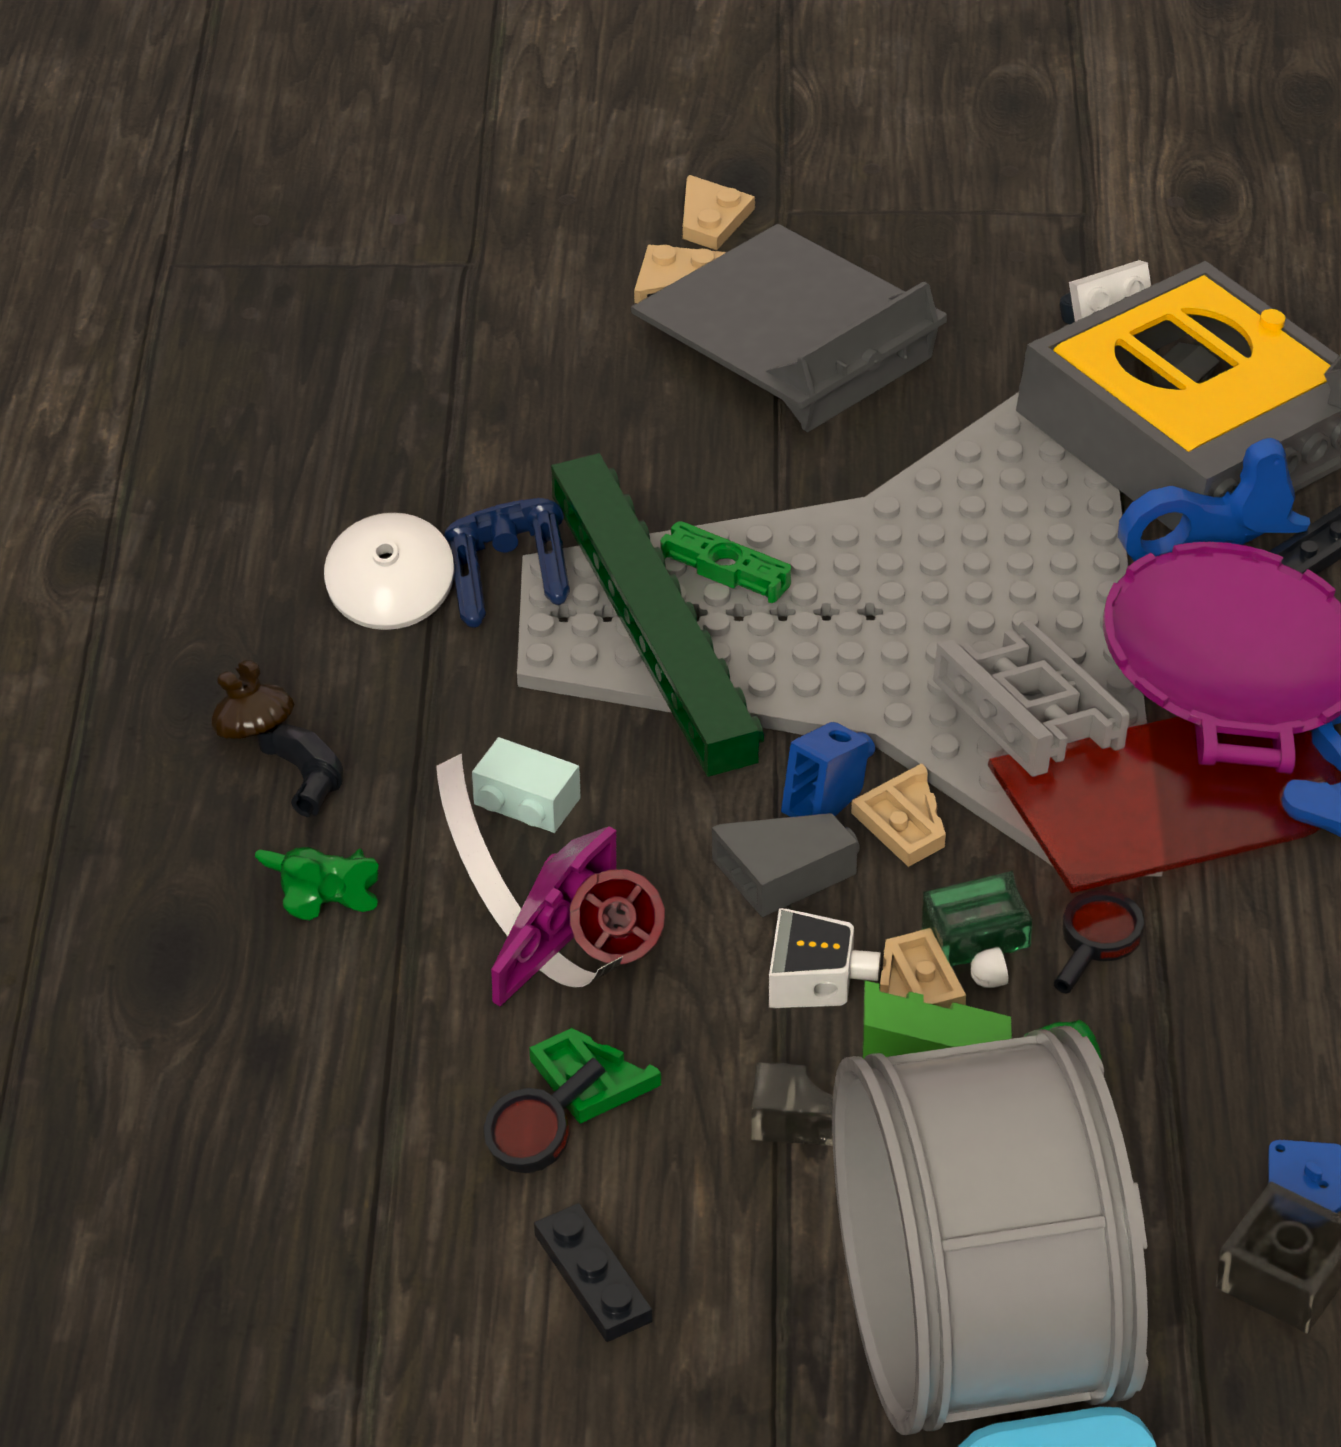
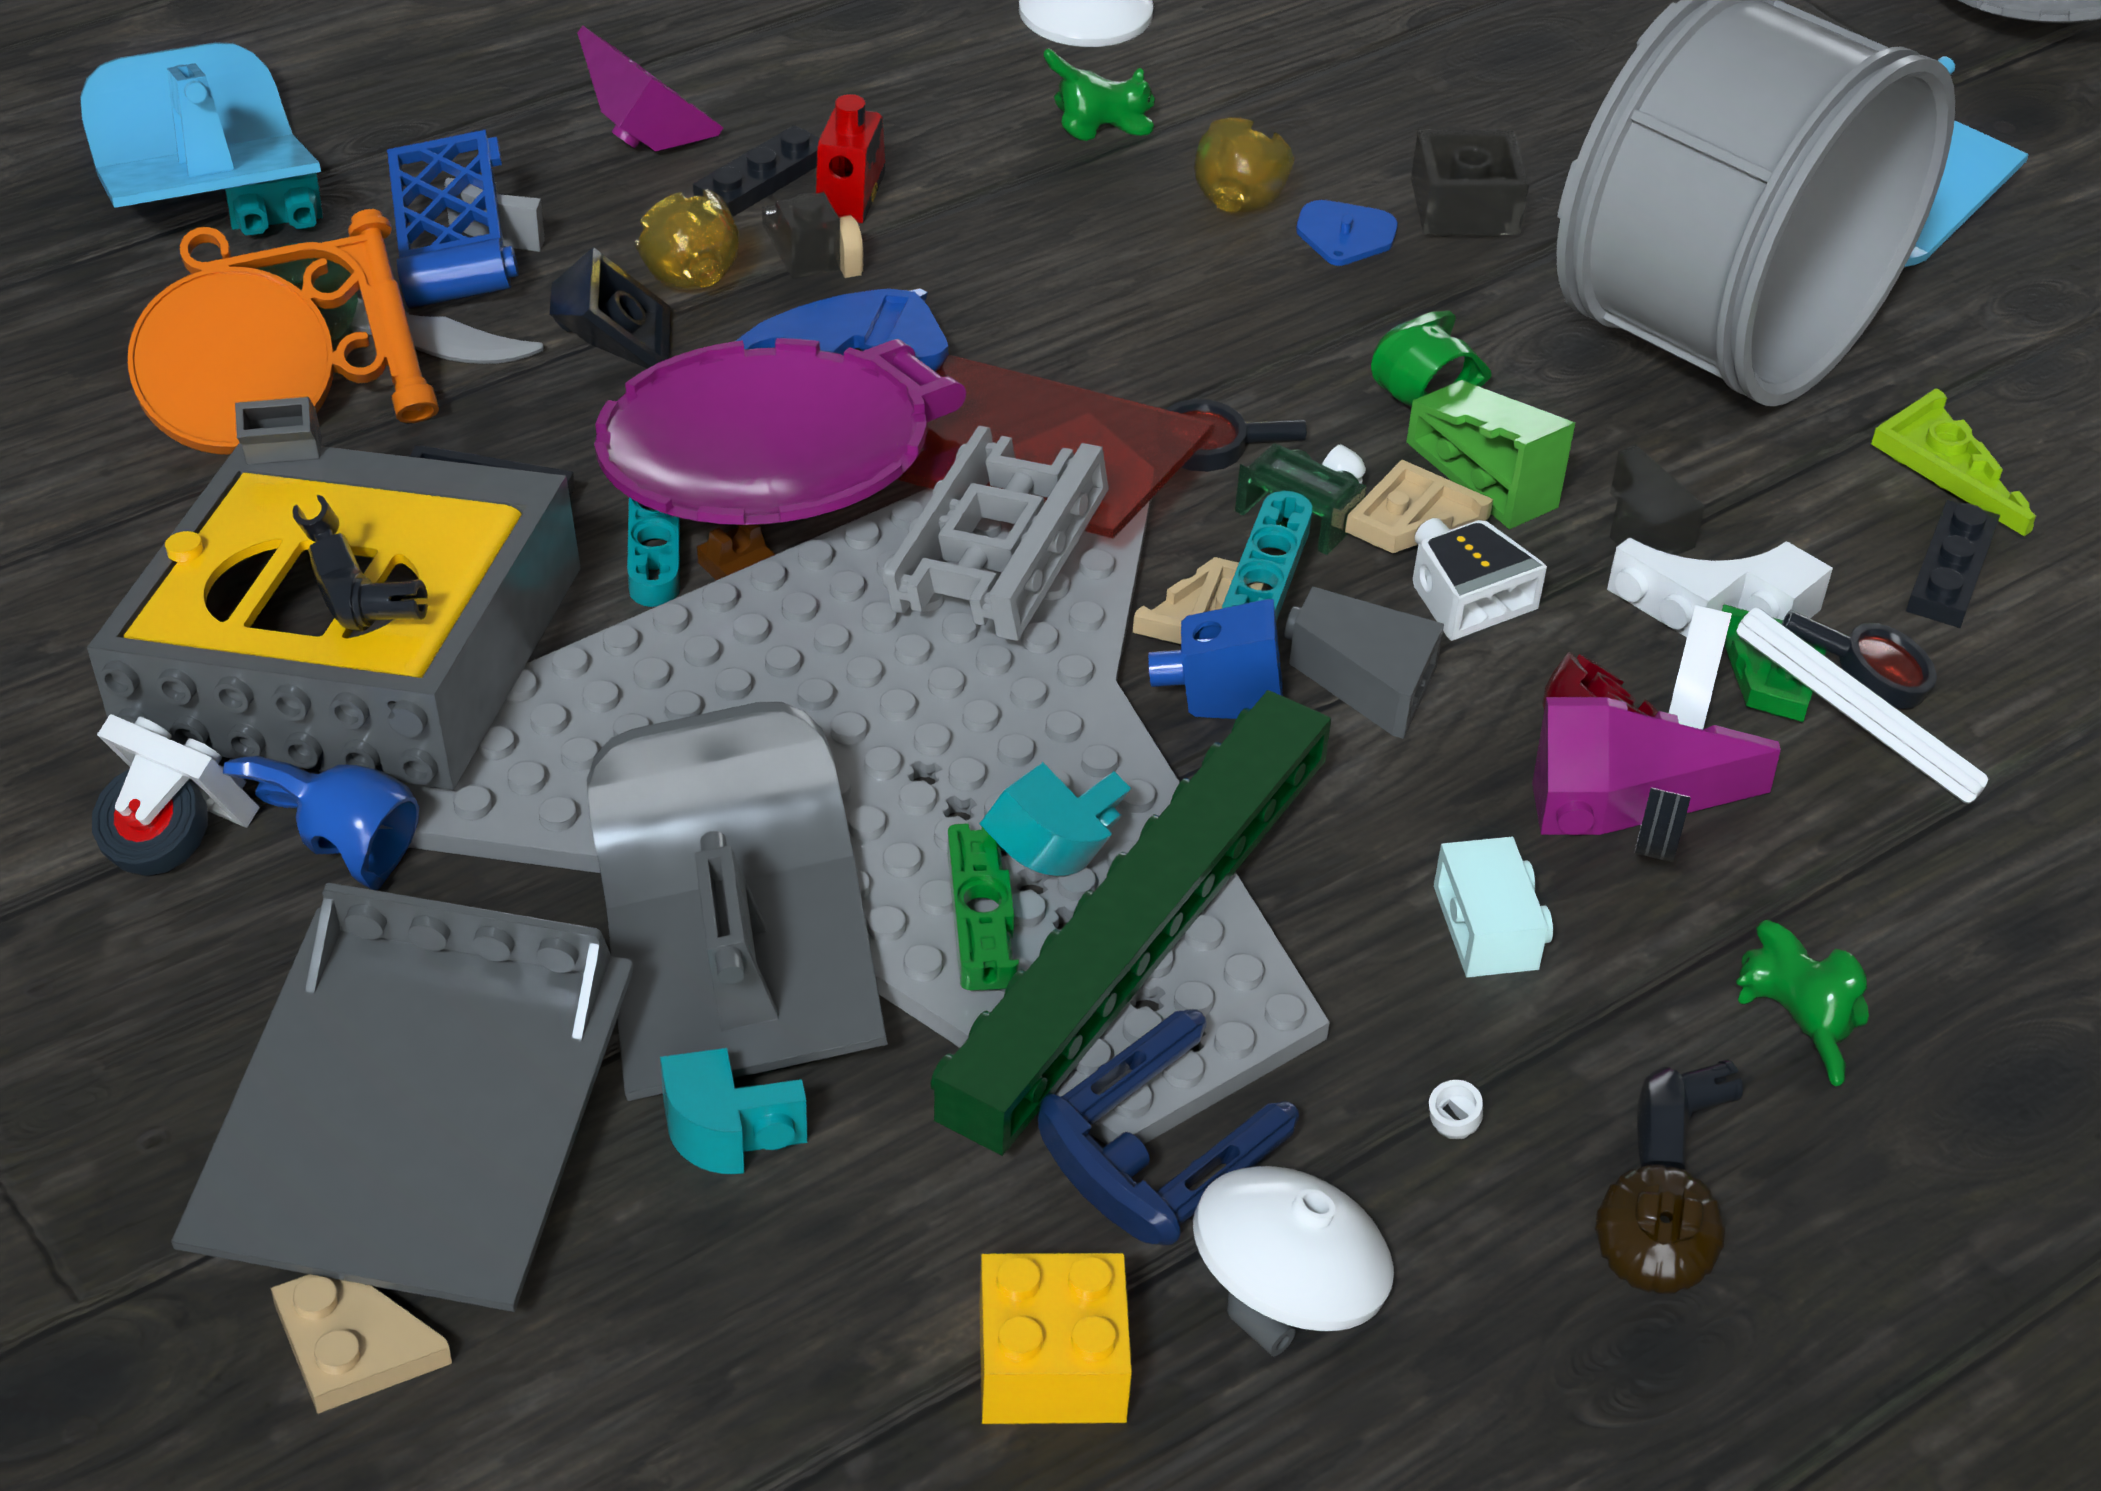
camera: 130 degrees left, 0 degrees up
tan wing [683,175,755,250] -> none
blue animal [1118,438,1310,562] -> none
none -> blue piece [223,756,420,891]
none -> black arm [292,495,428,632]
none -> dark grey door [587,702,888,1101]
none -> teal brick [660,1048,807,1174]
none -> teal brick [979,762,1132,876]
none -> yellow brick [979,1253,1131,1424]
none -> teal beam [1222,491,1312,621]
none -> white hinge [1429,1080,1483,1139]
none -> white arch [1607,538,1833,637]
none -> white axle [1736,608,1989,804]
none -> lime wing [1871,388,2036,536]

